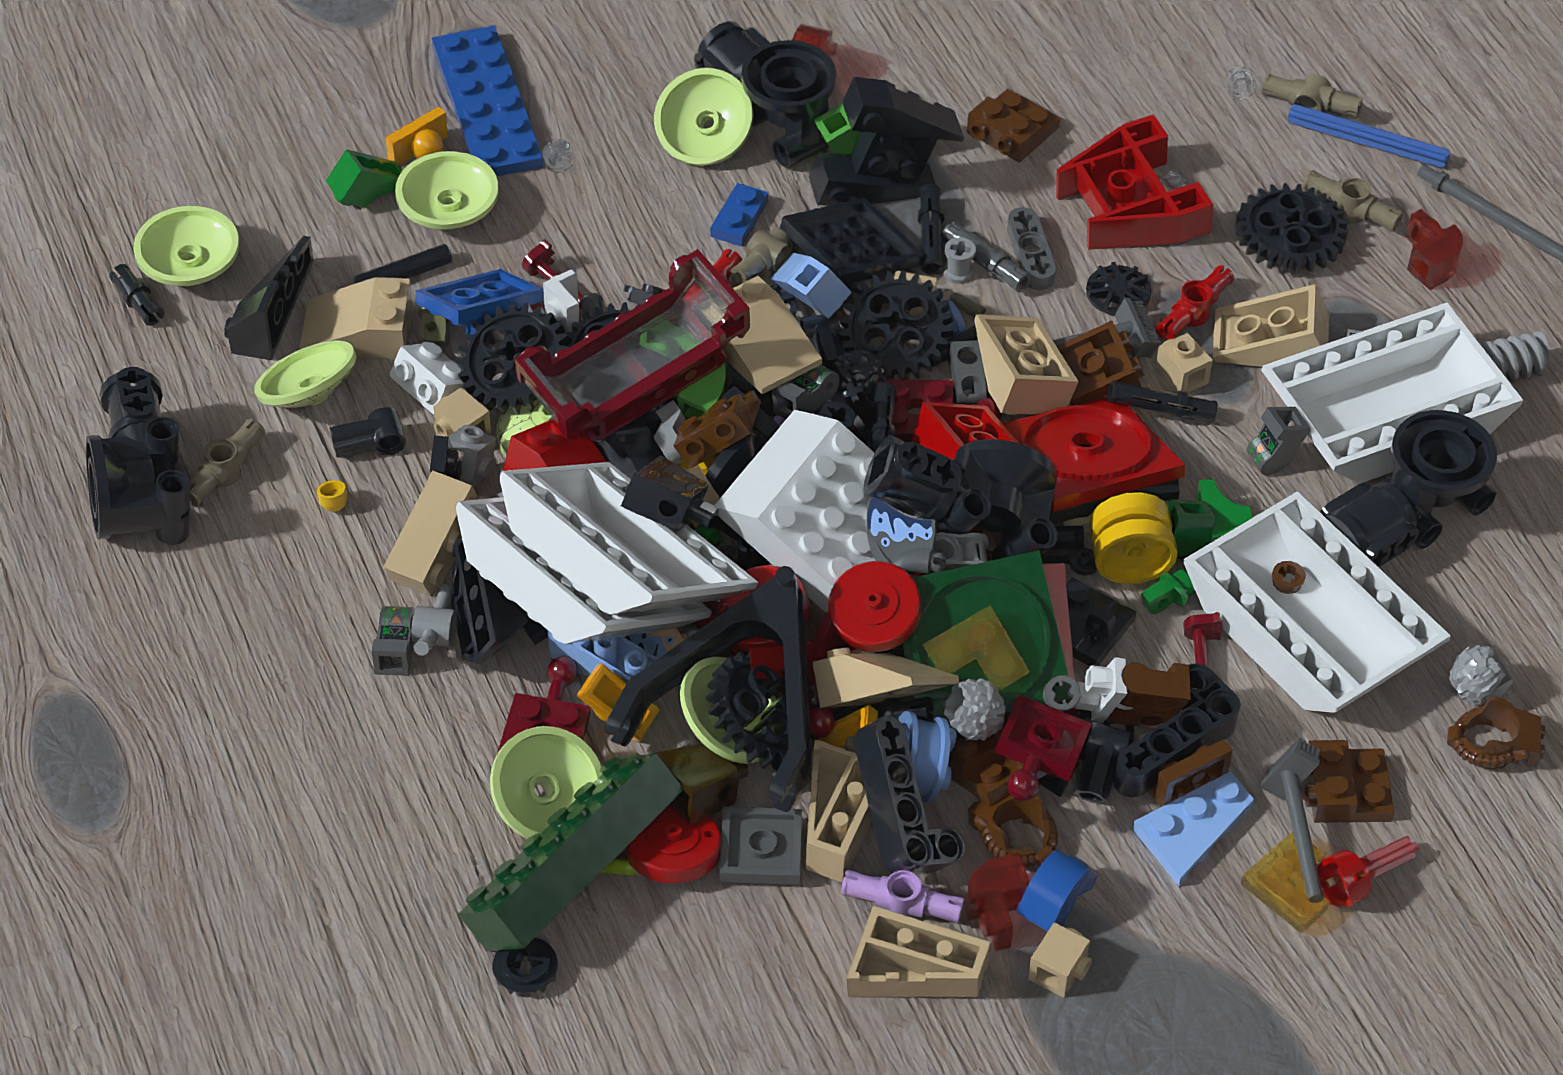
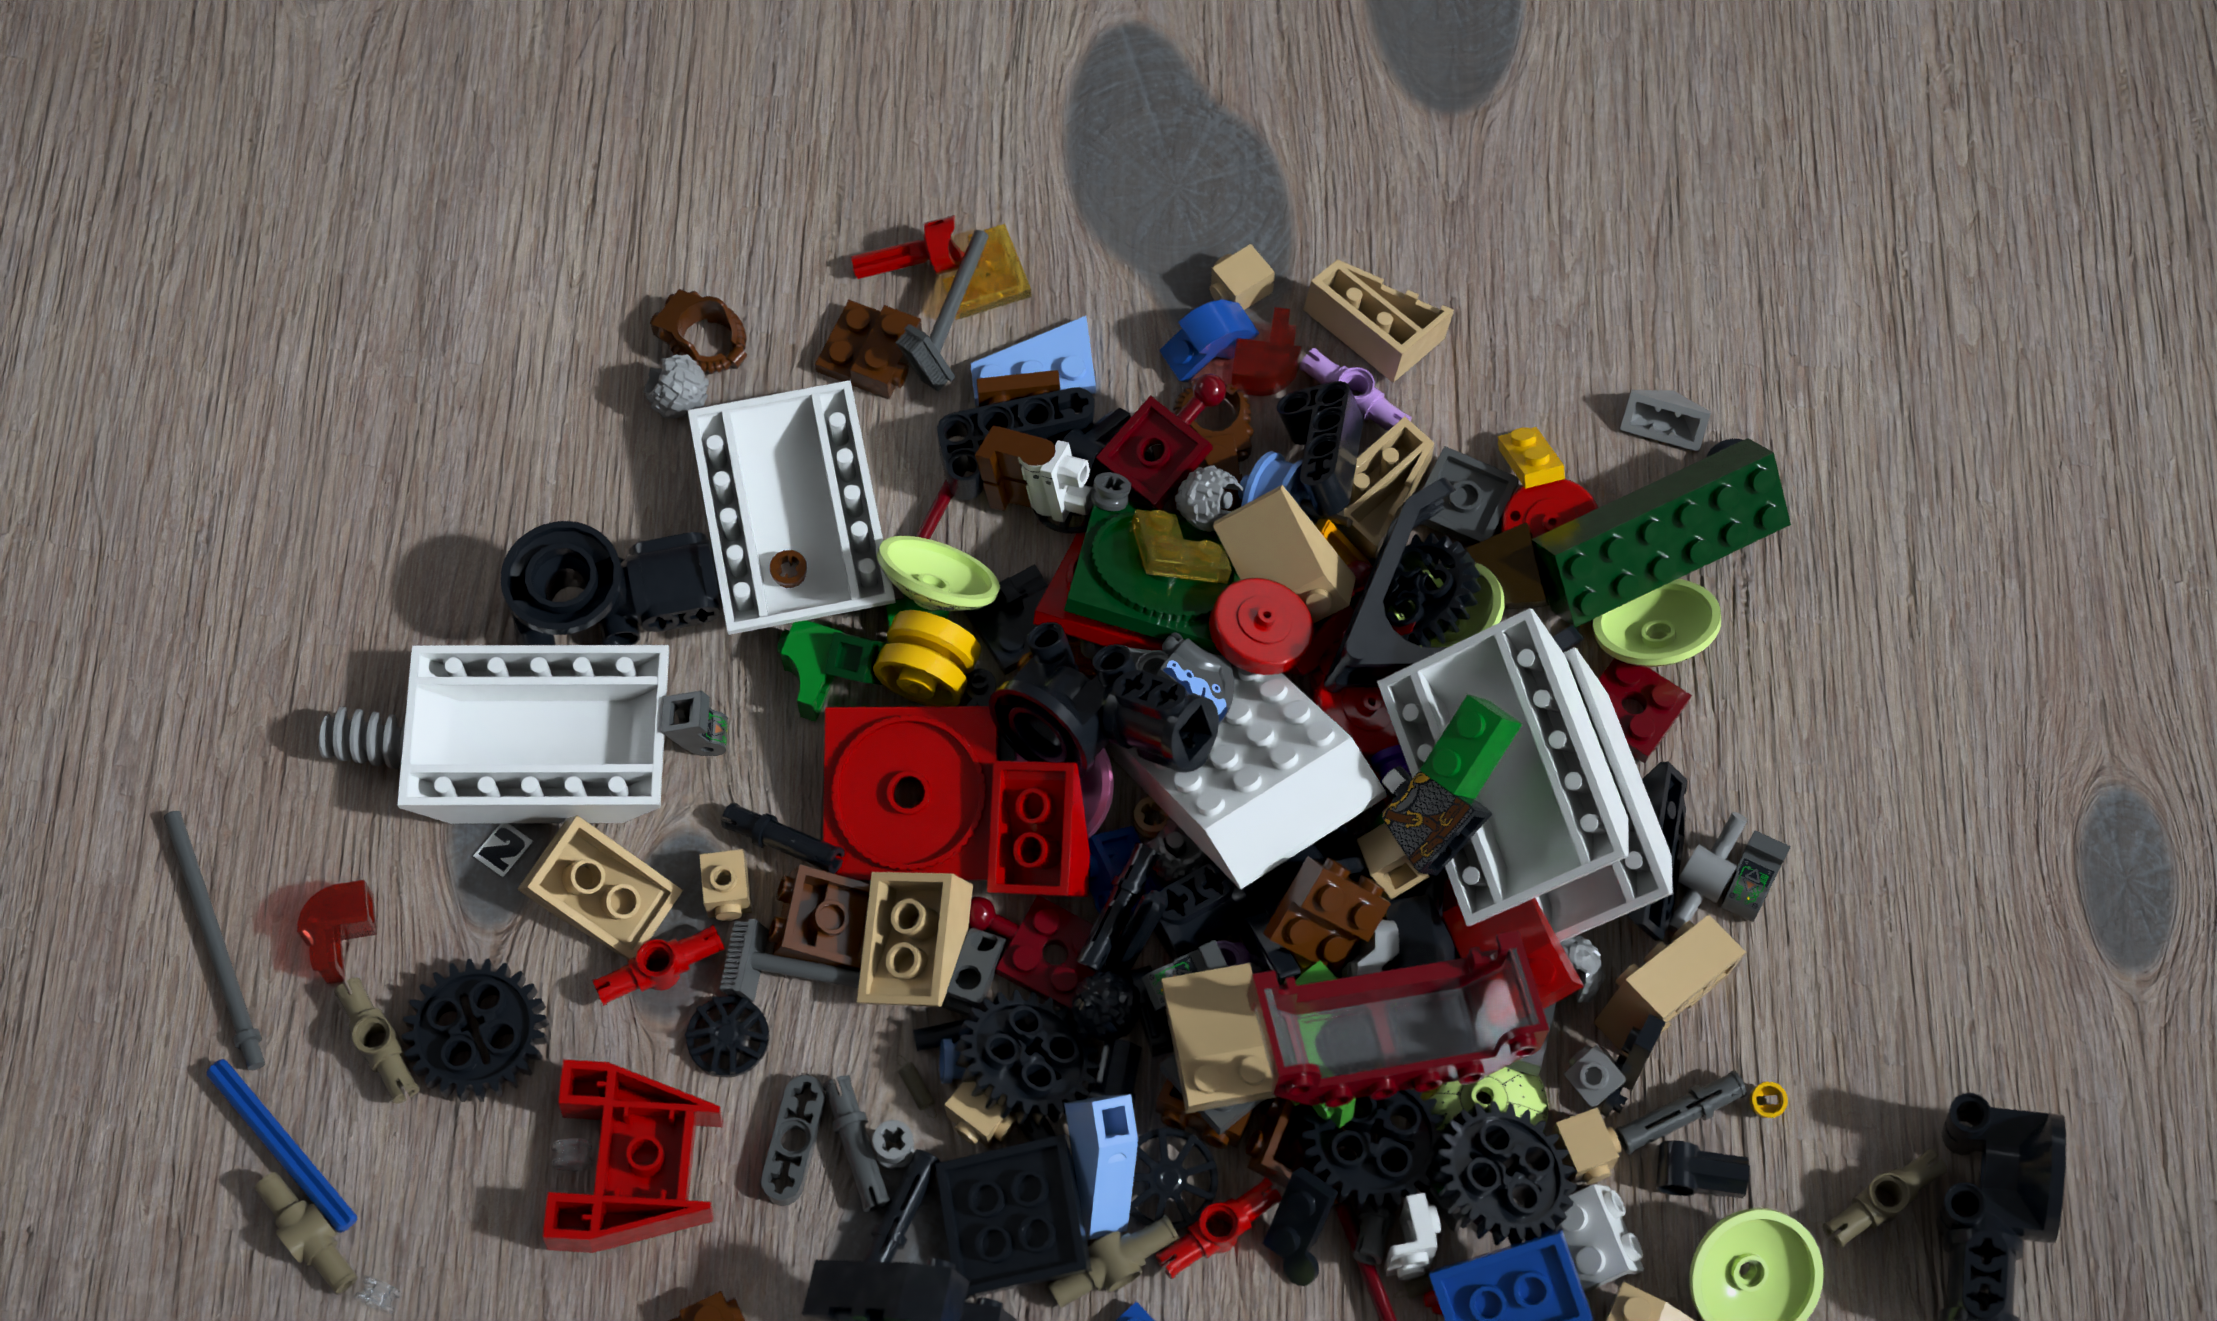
camera: 155 degrees left, 15 degrees up
none -> yellowish green dish [877,536,1000,611]
none -> green brick [1420,694,1523,799]
none -> yellow plate [1498,427,1565,489]
none -> dark grey pin [1615,1070,1747,1154]
none -> light grey slope [1620,390,1711,452]

